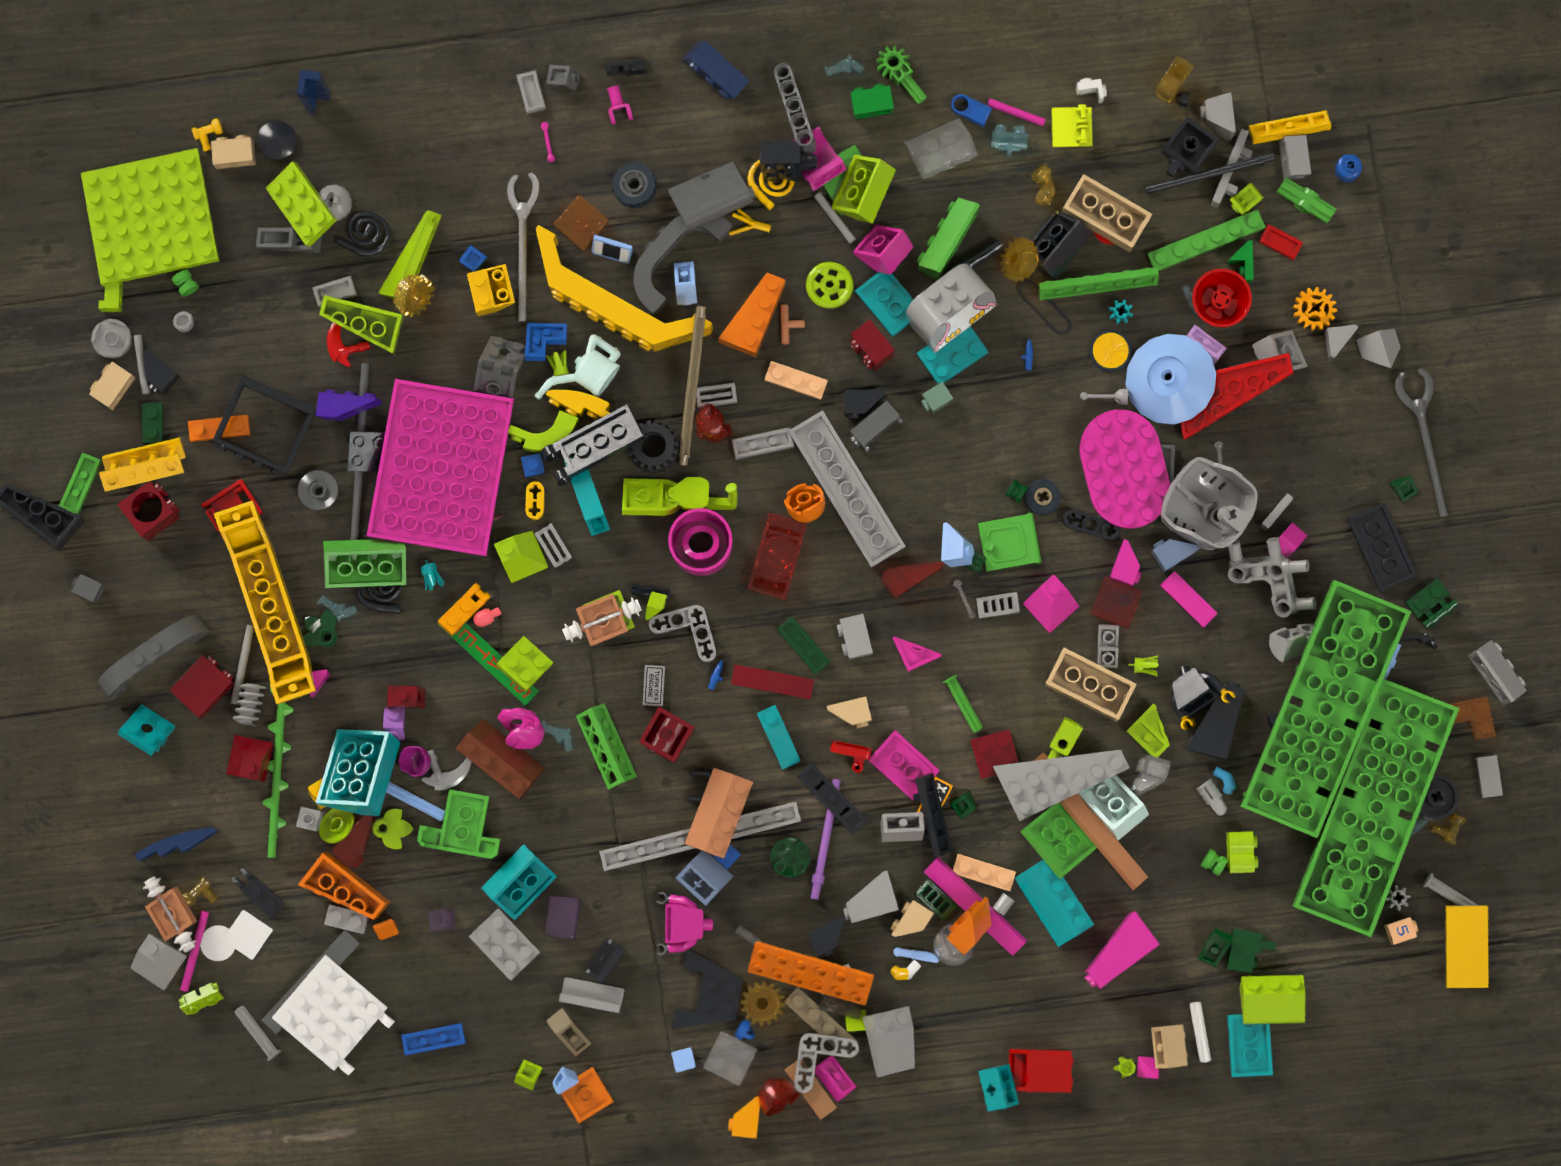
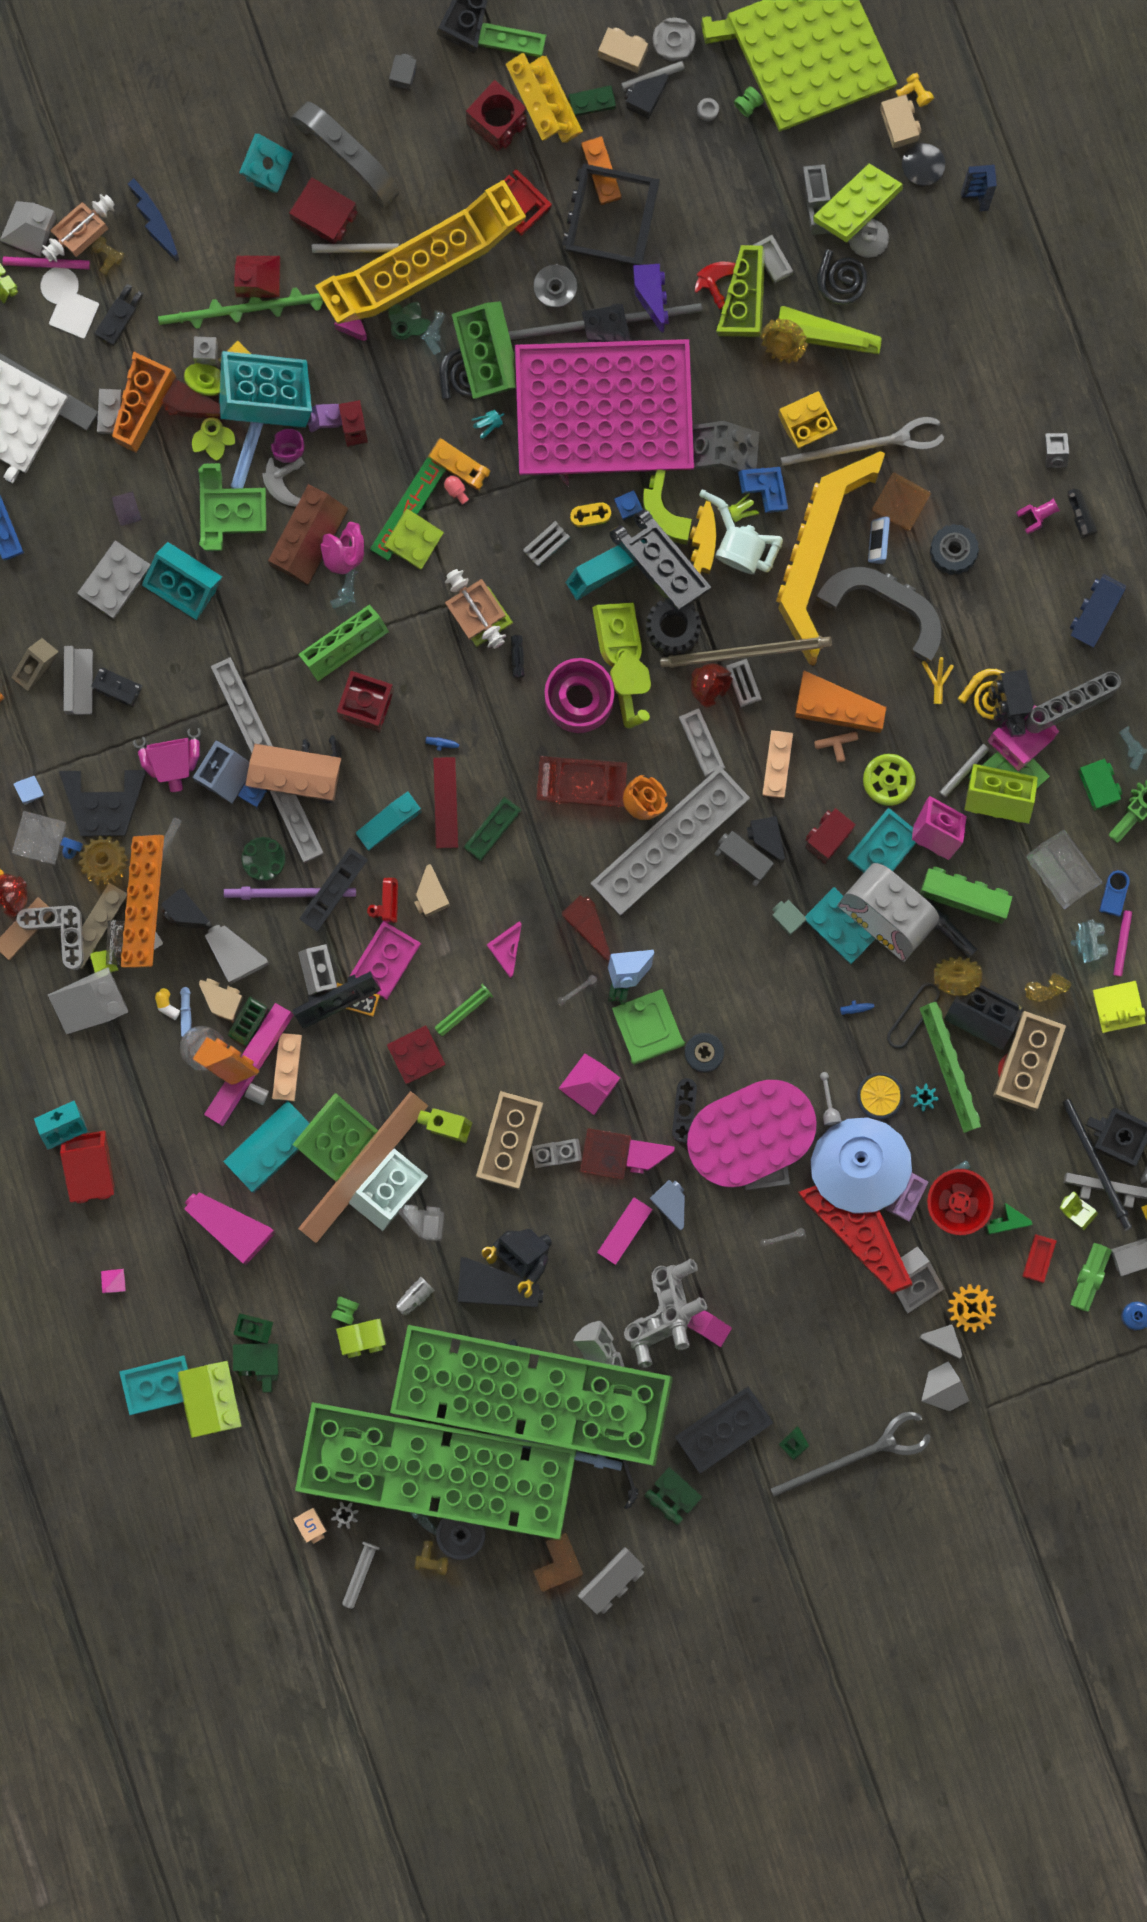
camera: 75 degrees right, 0 degrees up
light grey piece [233,683,266,727] -> none
orange slope [373,919,399,940] -> none
blue plate [459,245,487,272] -> none
lime slope [494,531,549,583] -> none
light grey tile [517,70,546,114] -> none
dark pink hinge [541,122,555,162] -> none
clear purple piece [545,896,581,940] -> none
light grey tile [643,665,665,707] -> none
lime slope [645,592,667,620] -> none
light grey beam [649,605,716,663] -> none
dark grey door [668,161,755,231] -> none
light blue slope [674,262,697,305] -> none
dark pink slope [815,1055,857,1102] -> none
light grey brick [837,614,873,660] -> none
dark green slope [950,790,977,820] -> none
light grey slope [976,592,1020,619] -> none
light grey wing [993,750,1130,821] -> none
dark green wheel [1005,479,1029,503] -> none
lime piece [1114,1057,1135,1078] -> none
lime wing [1126,703,1170,760] -> none
lime piece [1128,655,1159,676] -> none
bright green plate [1147,210,1266,272] -> none
tan brick [1151,1024,1188,1069] -> none
light grey piece [1161,457,1258,550] -> none
white axle [1190,1002,1211,1063] -> none
dark azure arm [1212,766,1237,795] -> none
light grey tile [1260,493,1293,530] -> none
yellow tile [1446,905,1488,988] -> none
light grey tile [1475,755,1503,798] -> none

